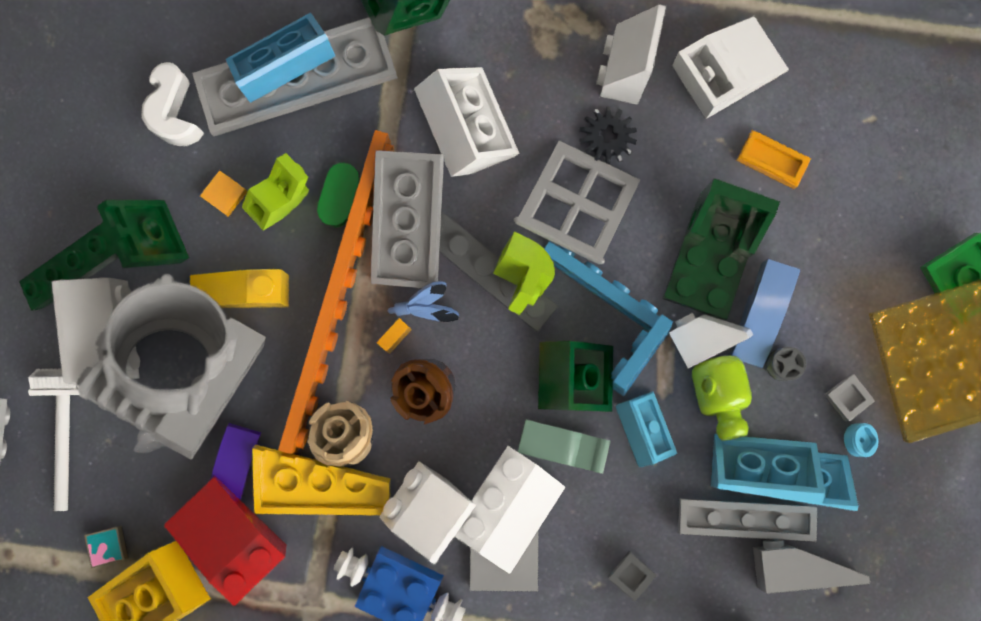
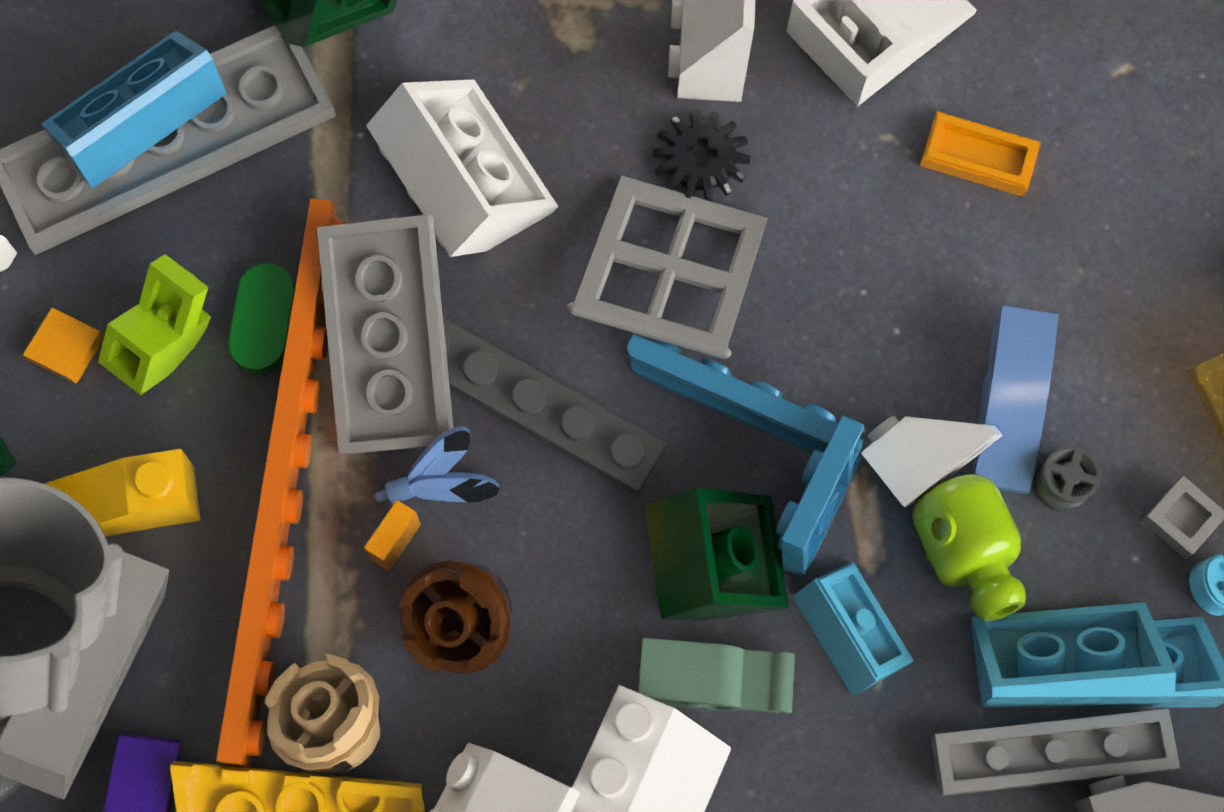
camera: 15 degrees left, 10 degrees down
lime brick [493,231,555,315] -> none
dark green bracket [662,178,780,321] -> none

